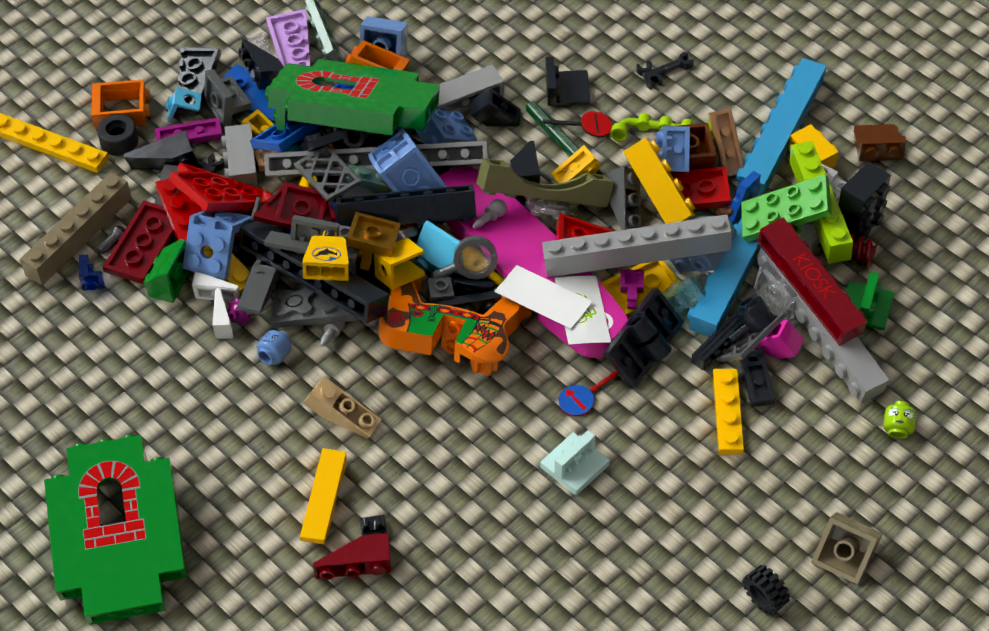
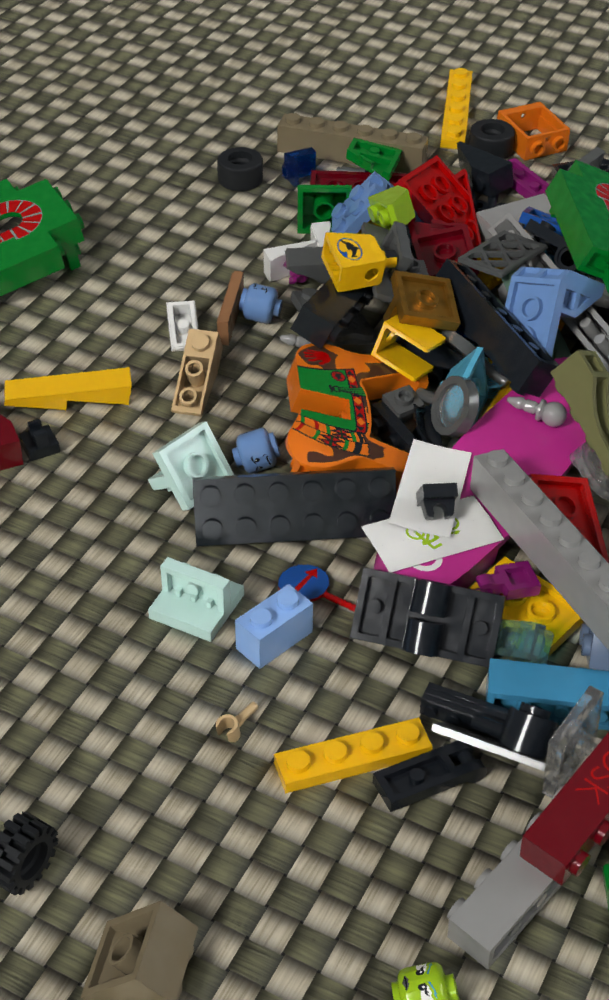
camera: 70 degrees right, 10 degrees down
medium azure bracket [166,87,201,121] -> none
dark pink slope [747,320,804,360] -> none
none -> light aqua bracket [148,421,234,511]
none -> white slope [166,300,198,352]
none -> black plate [192,467,396,546]
none -> tan hand [216,702,258,743]
none -> black tyre [217,147,263,191]
none -> medium nougat tile [217,271,244,346]
none -> medium blue head [232,428,281,474]
none -> light blue brick [235,584,313,669]
none -> green wing [346,138,402,182]
none -> lime slope [368,185,415,230]
none -> black tile [416,483,458,520]

